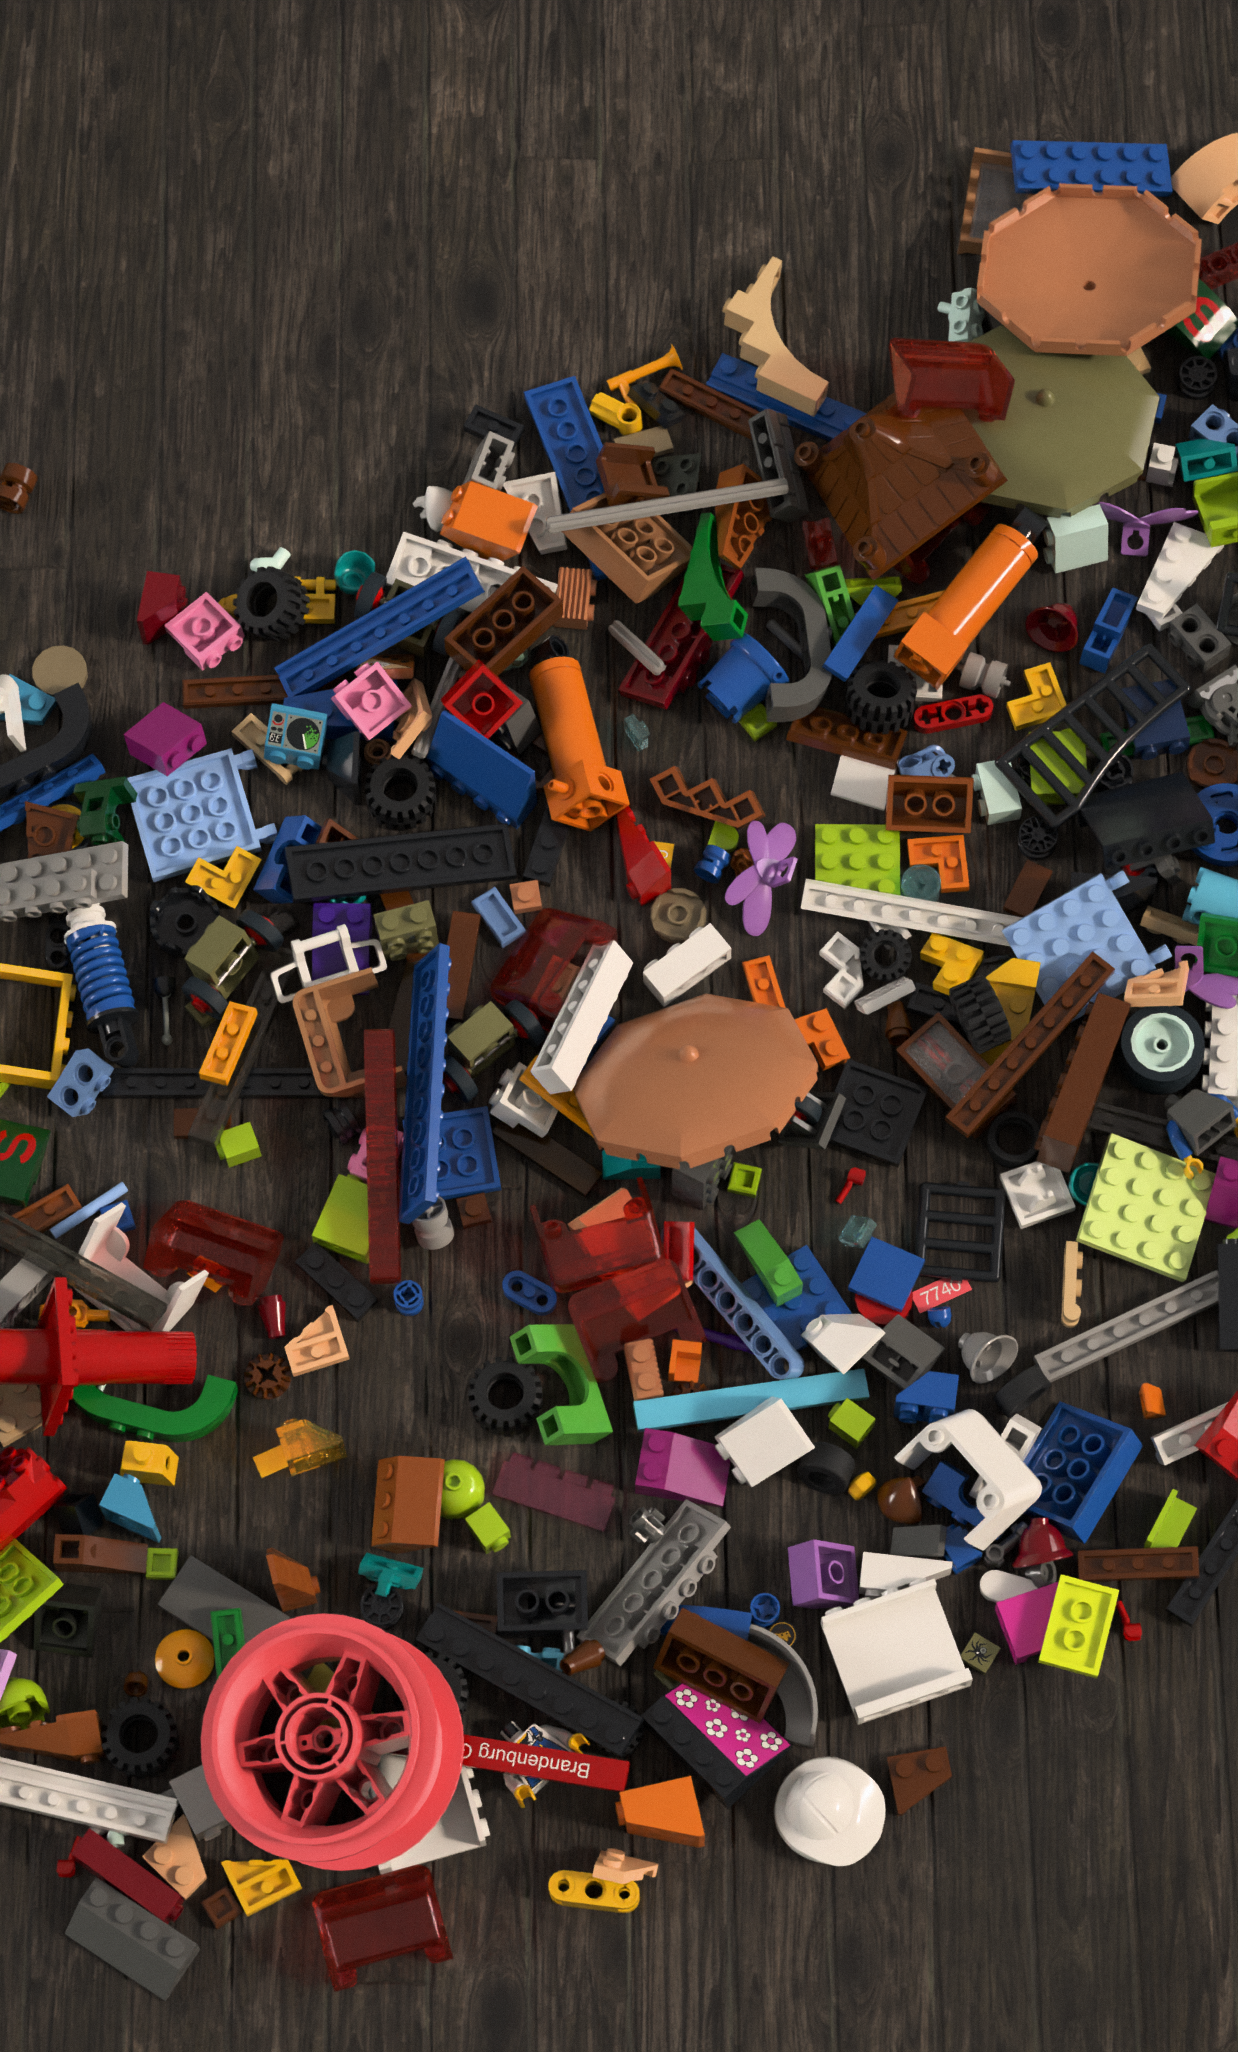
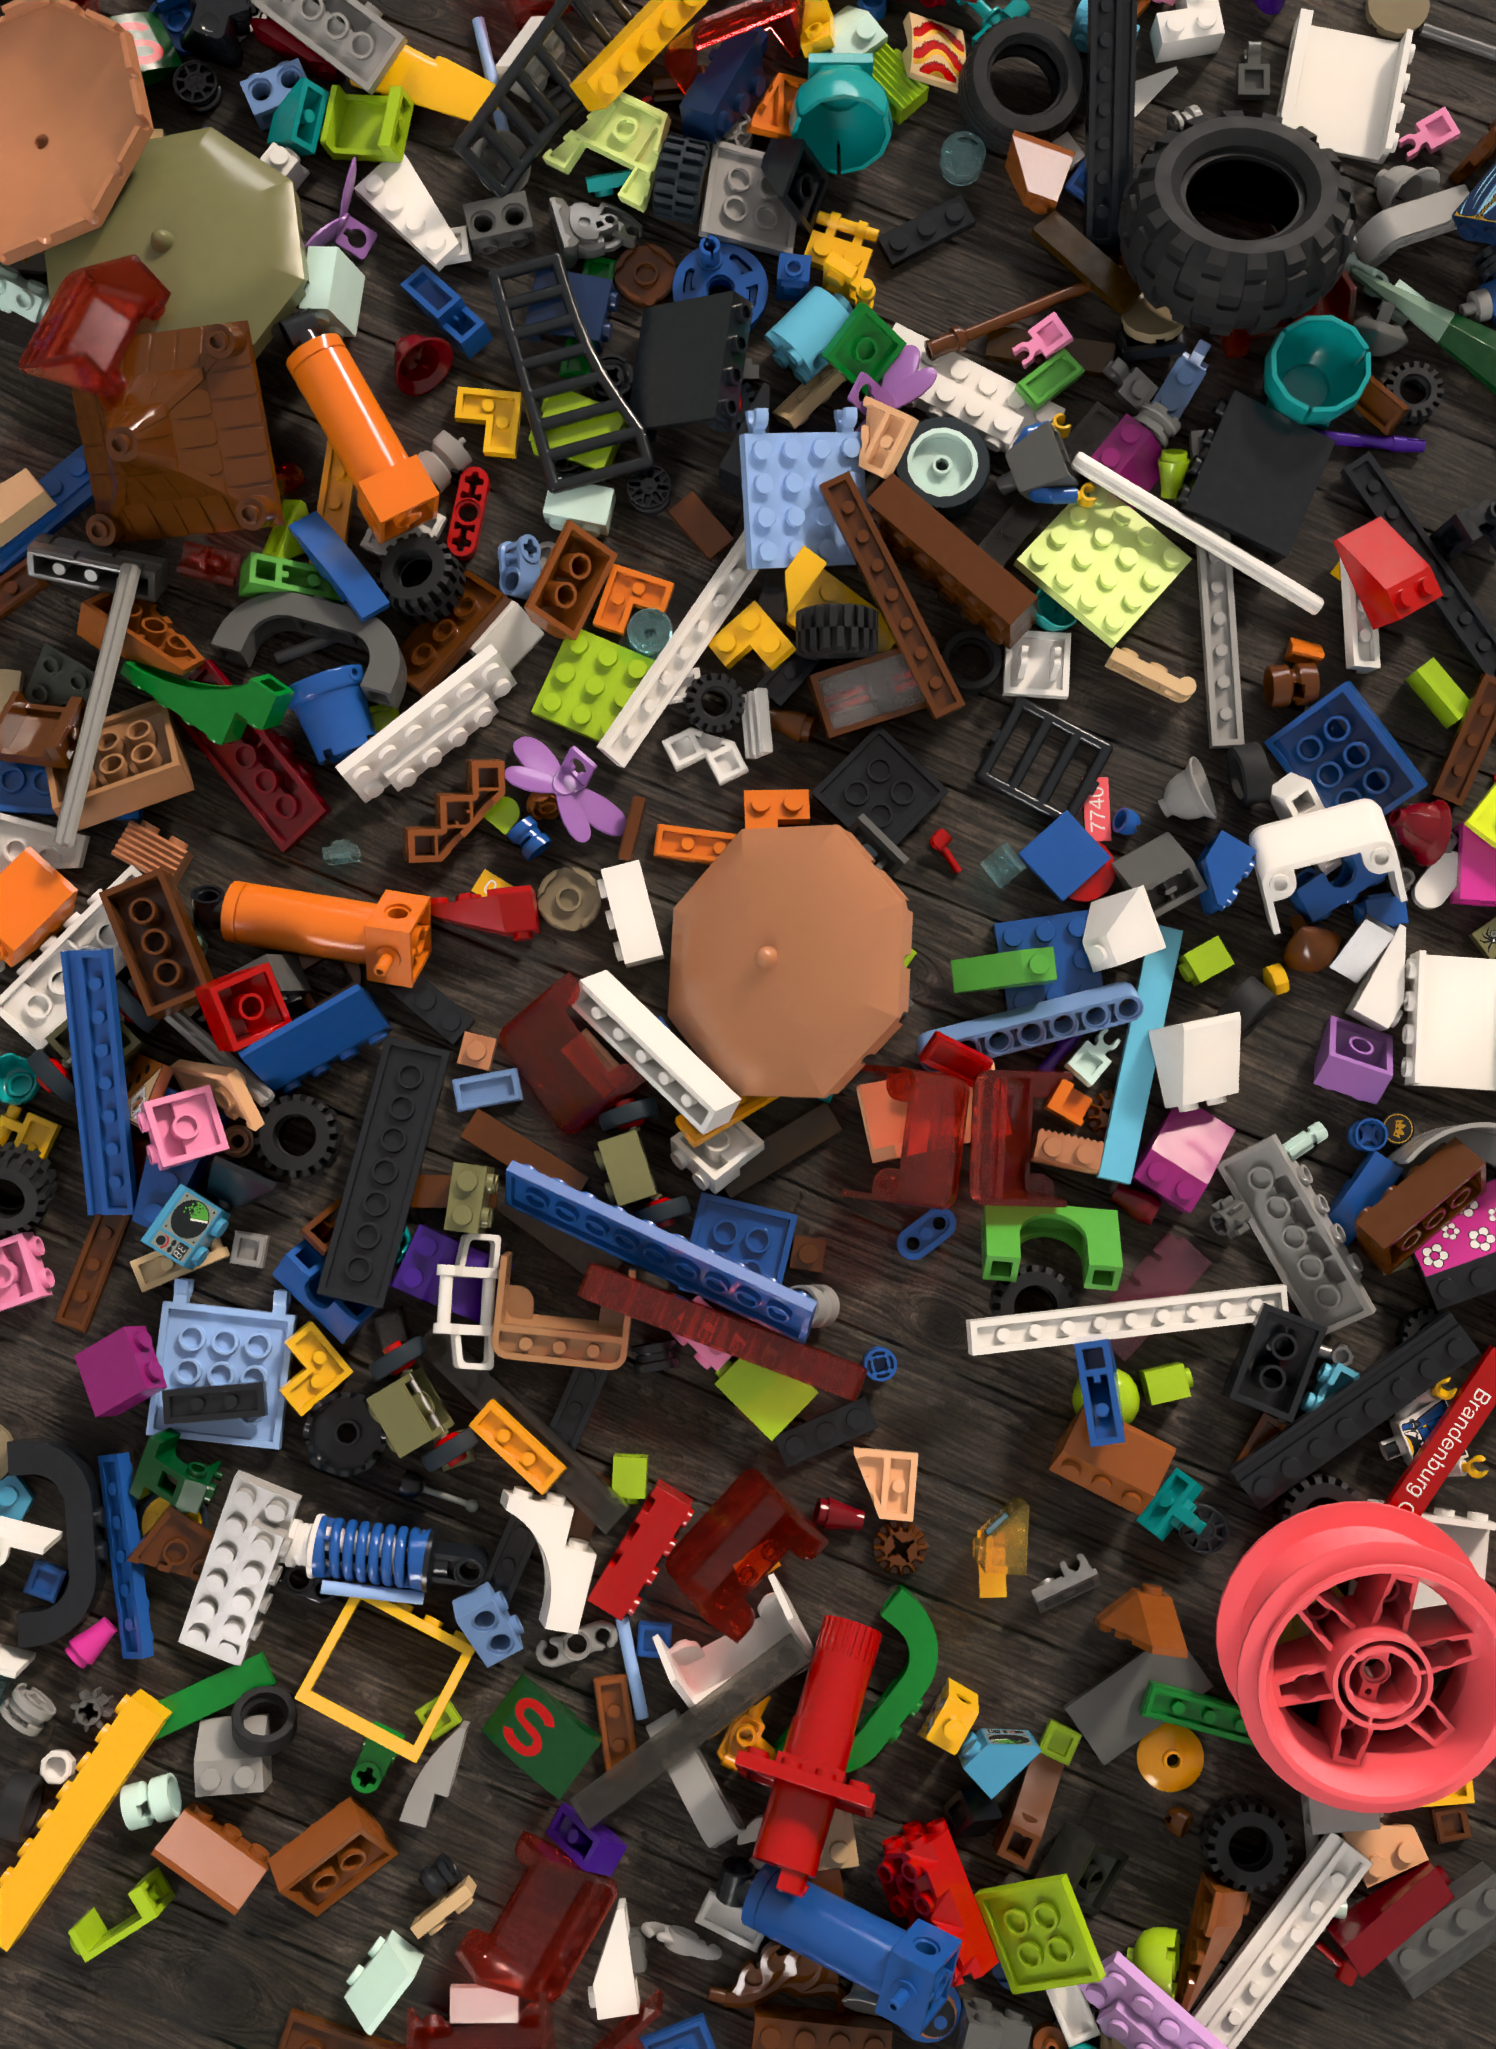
camera: 70 degrees left, 15 degrees up
reddish brown cone [560,1639,605,1676] -> none
light grey axle [608,620,666,675] -> none
none -> black plate [162,1381,268,1424]
none -> light grey tile [229,1230,270,1269]
none -> light blue bar [320,1580,424,1605]
none -> white plate [335,644,517,804]
none -> white arch [500,1486,597,1634]
none -> light grey piece [536,1620,618,1668]
none -> red wedge [587,1479,695,1621]
none -> reddish brown tile [618,795,647,864]
none -> white plate [966,1284,1289,1356]
none -> flat silver plate [1031,1553,1101,1614]
none -> light aqua plate [1064,1028,1121,1088]
none -> white axle [1071,452,1324,615]
none -> blue slope [1074,1339,1126,1447]
none -> dark red cone [1110,1183,1162,1226]
none -> reddish brown wheel [1263,662,1320,708]
none -> light aqua axle [1282,1121,1328,1161]

